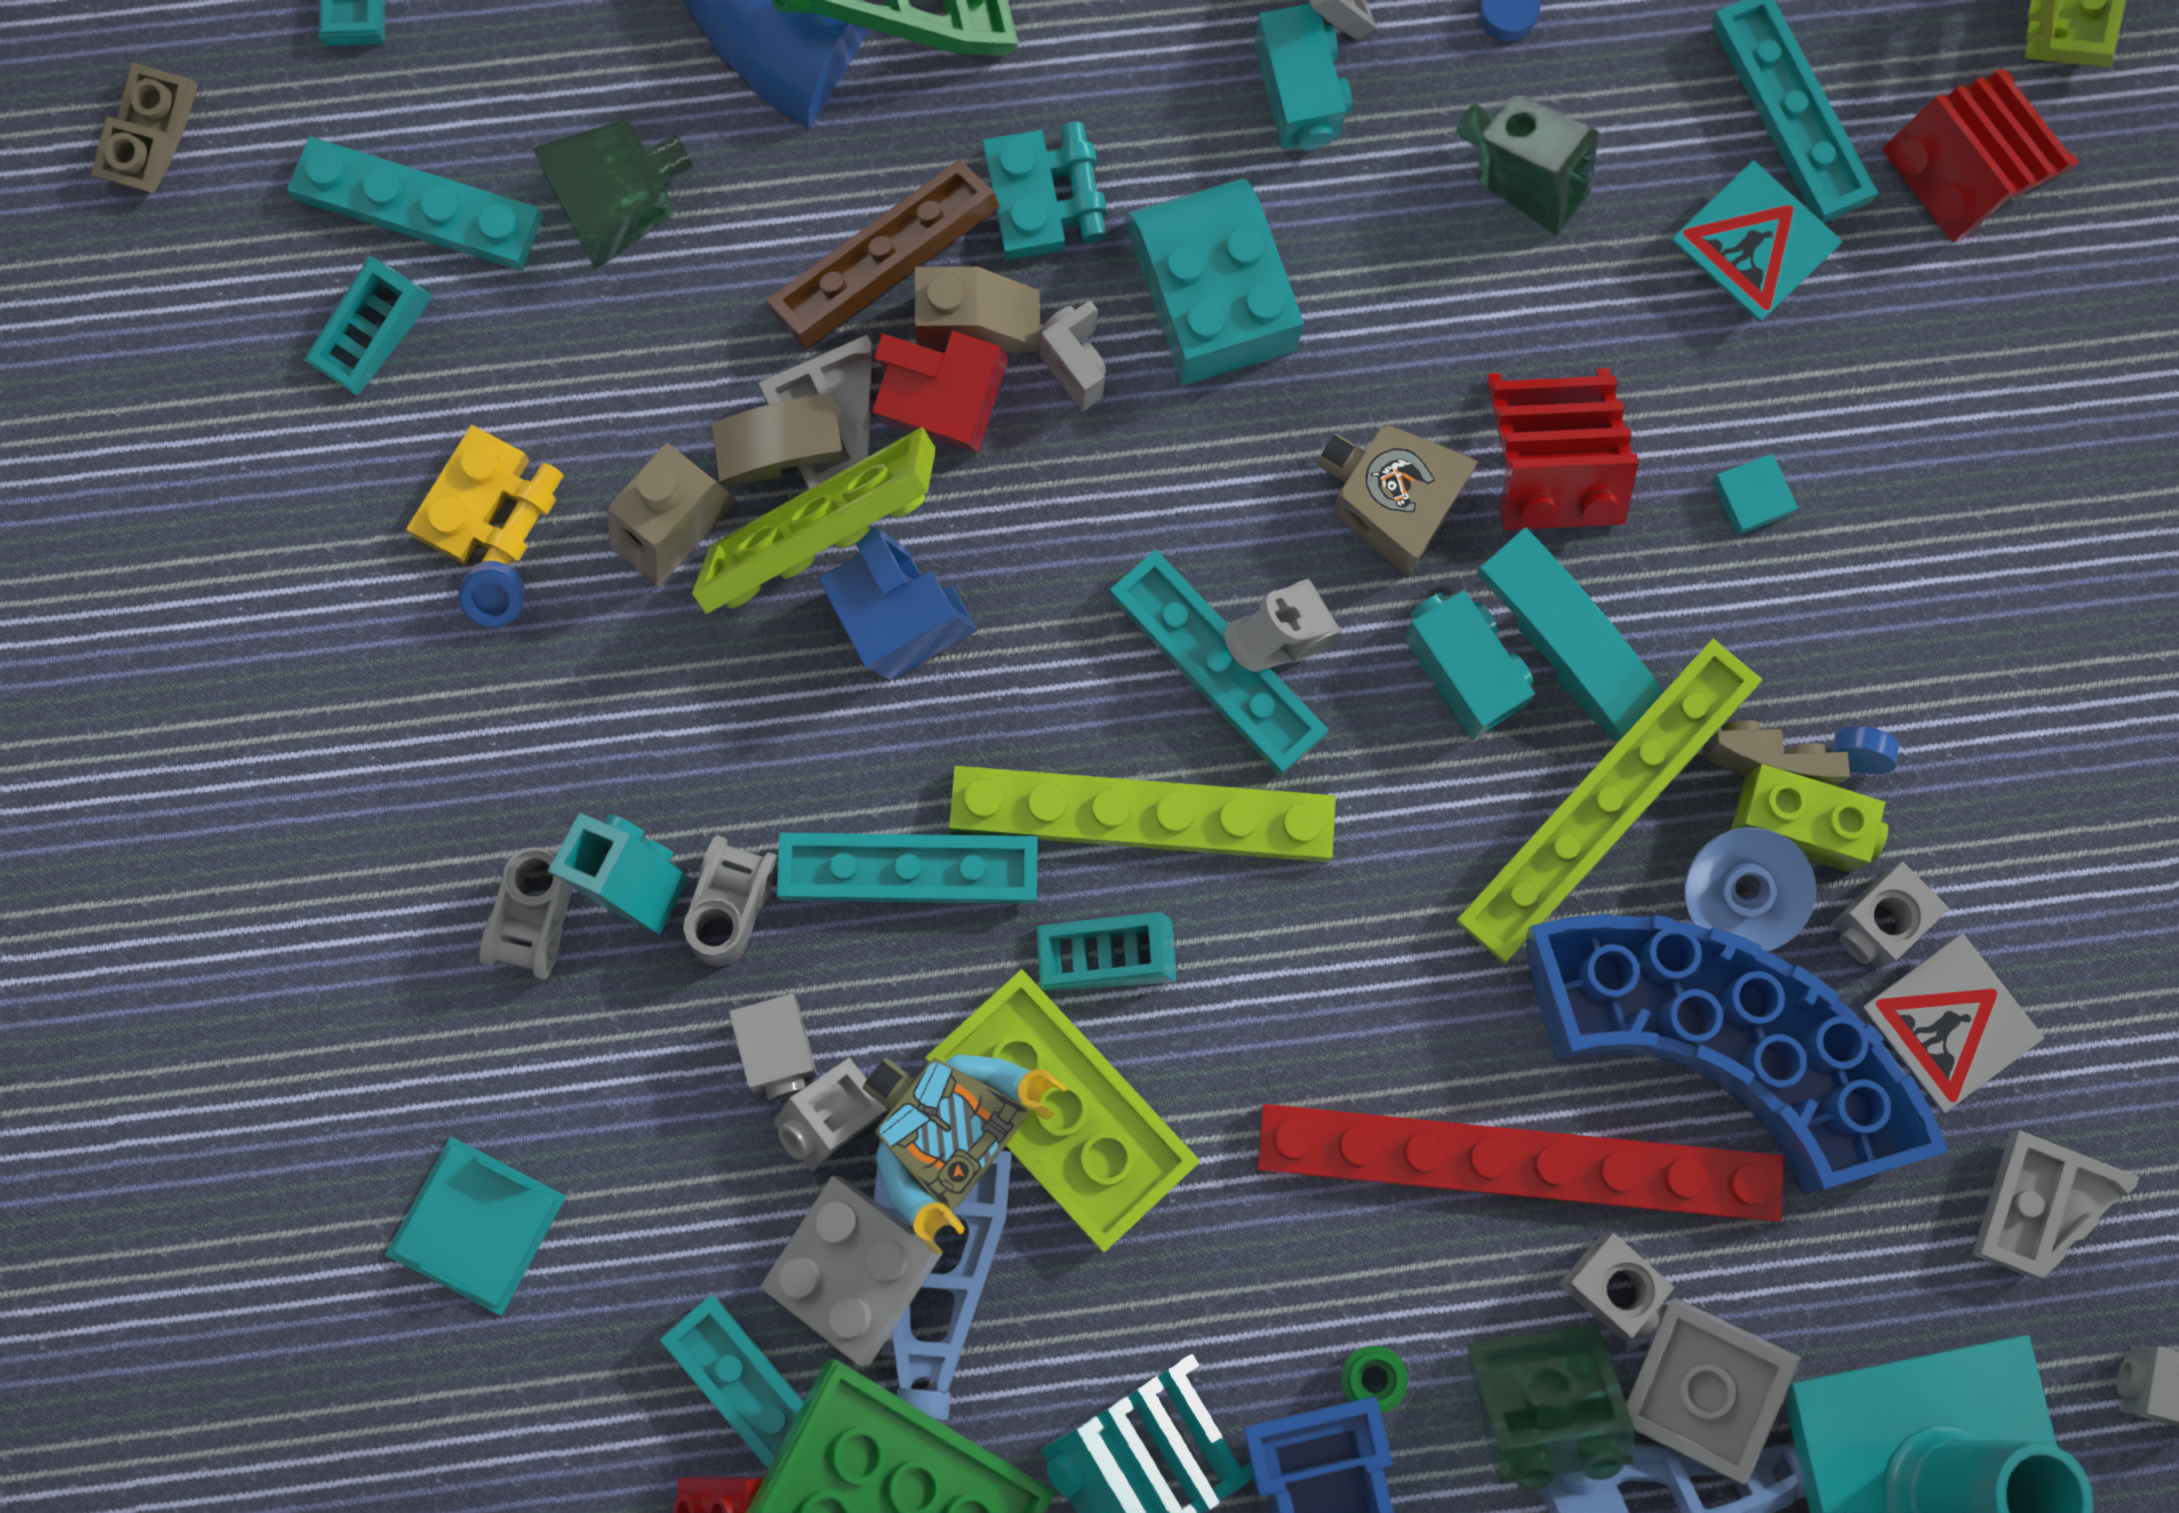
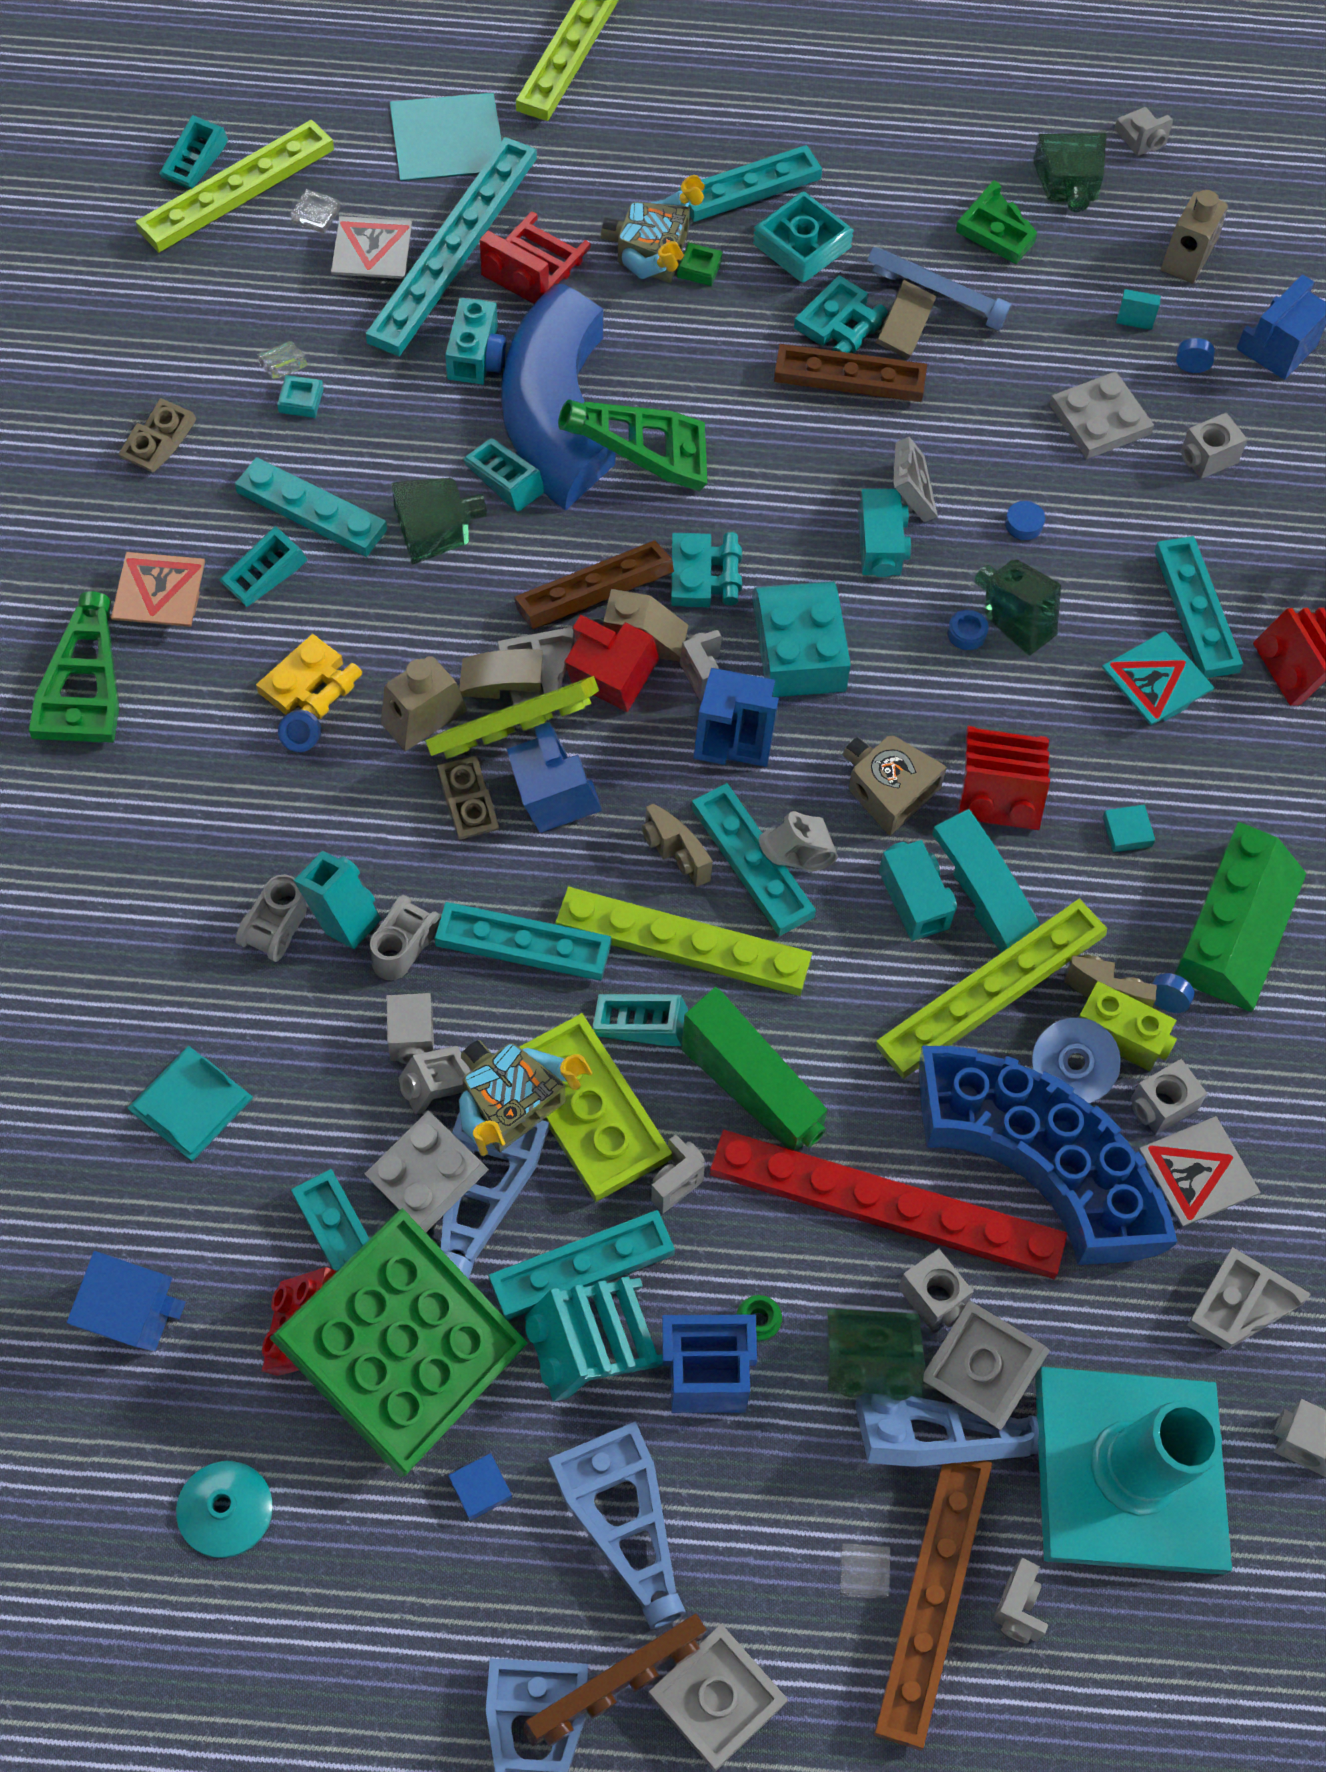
camera: 15 degrees right, 15 degrees down
none -> green plate [29,591,120,743]
none -> nougat piece [111,552,205,627]
none -> dark tan slope [437,755,499,840]
none -> teal slope [463,437,544,511]
none -> teal plate [488,1210,675,1321]
none -> dark tan slope [642,804,713,887]
none -> light grey bracket [651,1134,705,1214]
none -> green slope [681,986,828,1151]
none -> blue plate [693,668,779,767]
none -> blue tile [947,610,989,650]
none -> green slope [1174,822,1306,1012]

